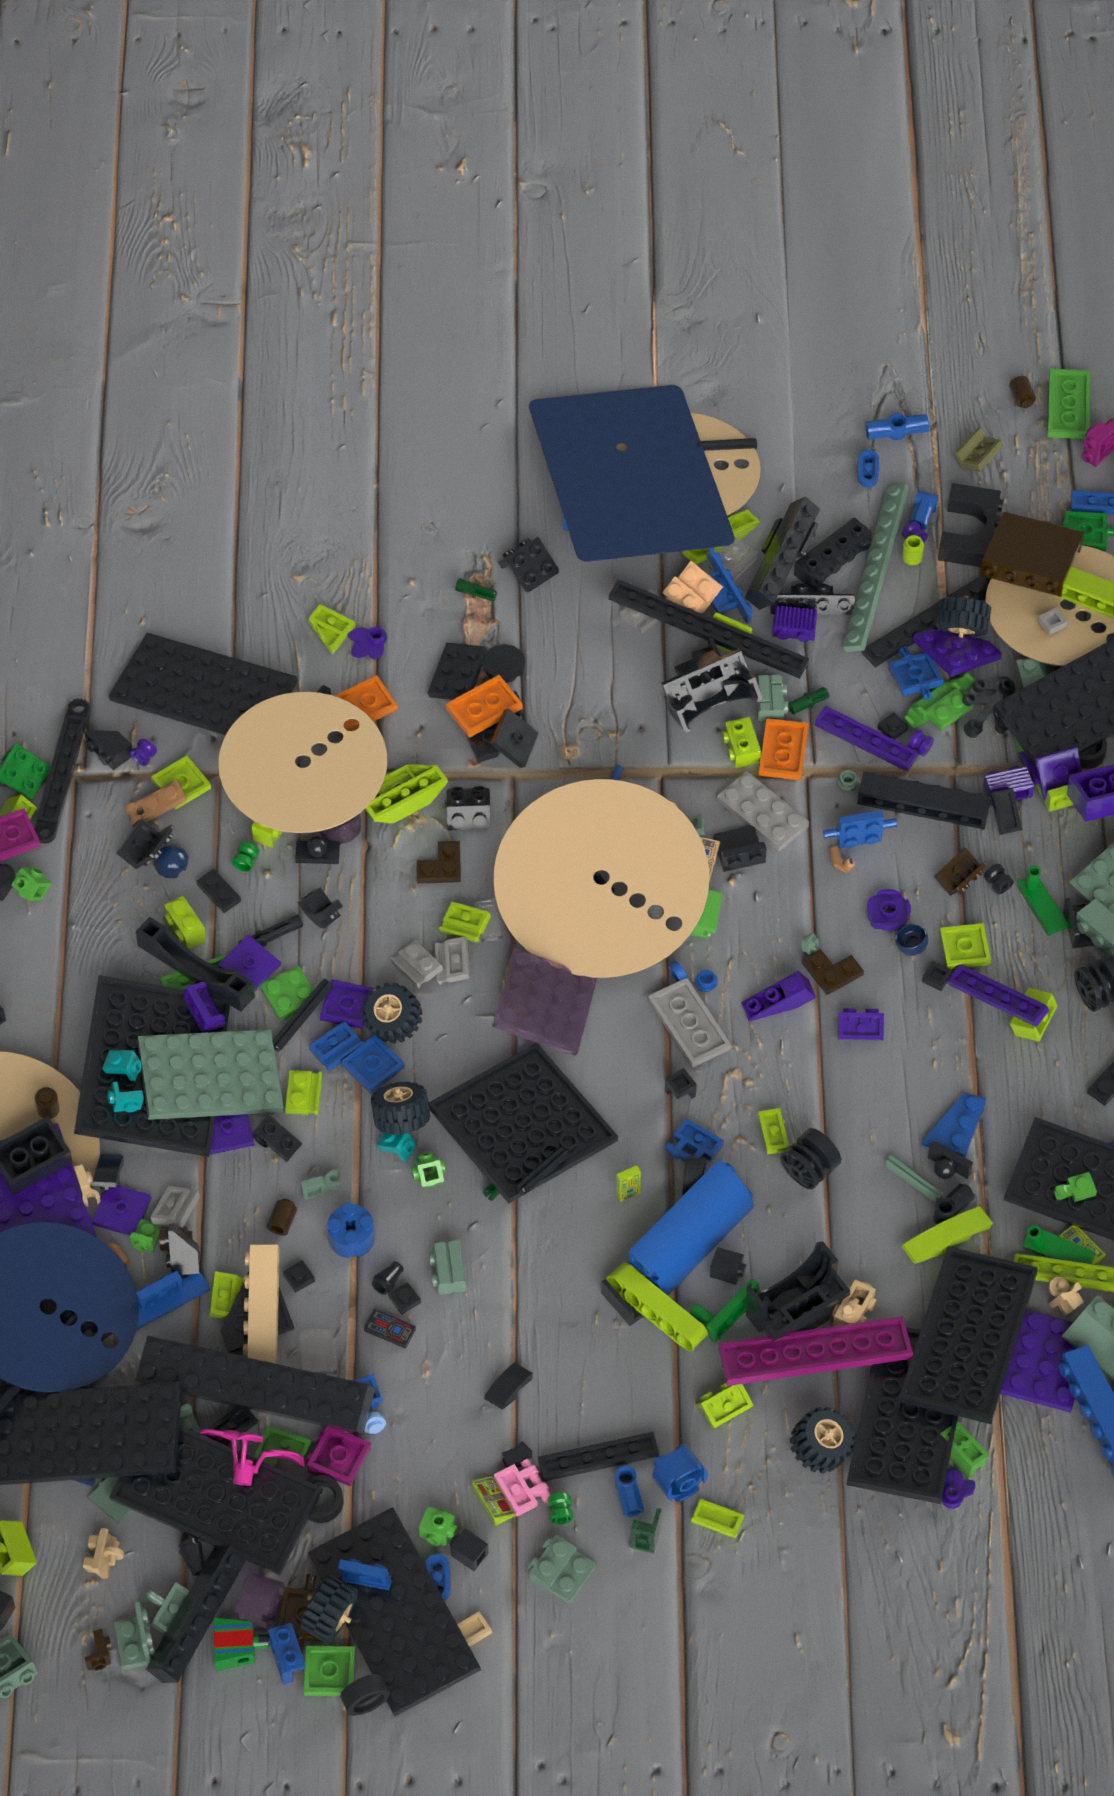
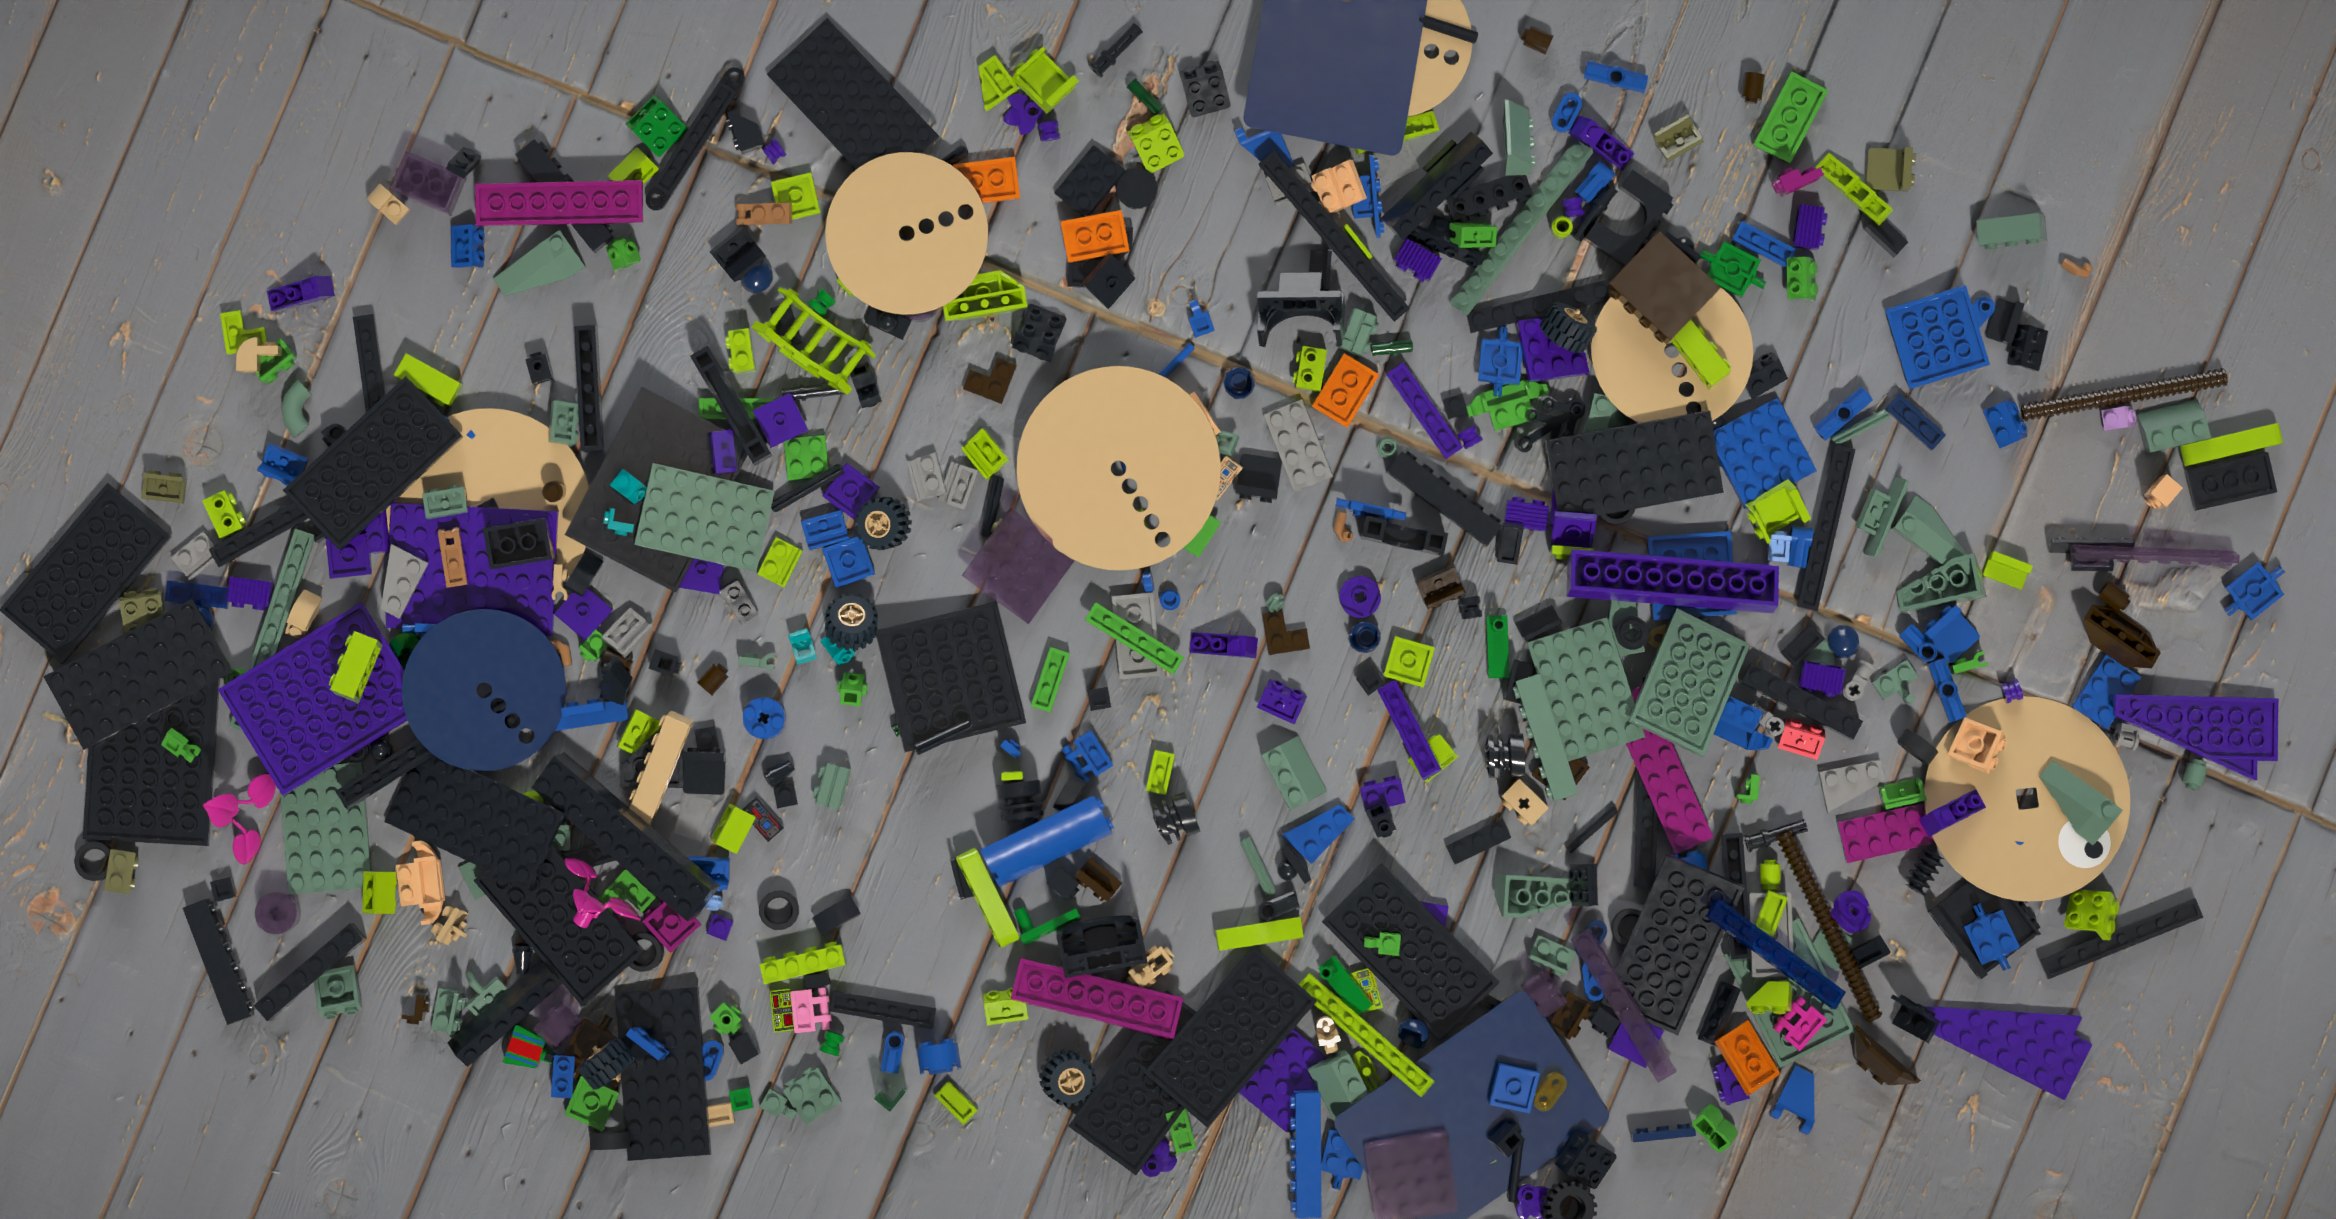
camera: 25 degrees right, 30 degrees up
light grey plate [1037,608,1067,635] -> none
none -> light nougat plate [396,841,445,925]
none -> sand green bracket [548,400,579,448]
none -> black brick [574,325,604,453]
none -> black brick [648,649,682,677]
none -> black bracket [682,748,726,795]
none -> dark purple plate [706,914,734,941]
none -> lime panel [710,803,755,854]
none -> green plate [729,1087,754,1112]
none -> lime fence [751,287,876,395]
none -> black tyre [759,891,799,930]
none -> lime brick [759,941,847,984]
none -> sand green plate [759,1089,798,1120]
none -> teal bracket [788,629,817,665]
none -> black axle [980,476,1004,538]
none -> black wheel [997,780,1044,822]
none -> blue plate [1000,739,1022,760]
none -> lime panel [1012,46,1079,114]
none -> bright green plate [1031,647,1070,713]
none -> dark purple wheel [1038,121,1061,142]
none -> dark brown bracket [1075,858,1122,902]
none -> bright green plate [1085,602,1184,675]
none -> black pin [1088,23,1143,78]
none -> lime bracket [1127,113,1184,173]
none -> blue plate [1188,300,1215,338]
none -> dark blue hair [1223,367,1255,399]
none -> blue flag [1234,128,1294,168]
none -> sand green slope [1261,736,1327,811]
none -> black arch [1360,516,1448,556]
none -> dark purple bracket [1360,775,1406,811]
none -> black brick [1365,802,1396,838]
none -> bright green hinge [1450,222,1497,248]
none -> sand green slope [1503,100,1535,176]
none -> black panel [1515,605,1563,642]
none -> dark brown brick [1521,26,1554,55]
none -> dark purple slope [1568,116,1634,171]
none -> black pin [1570,184,1618,242]

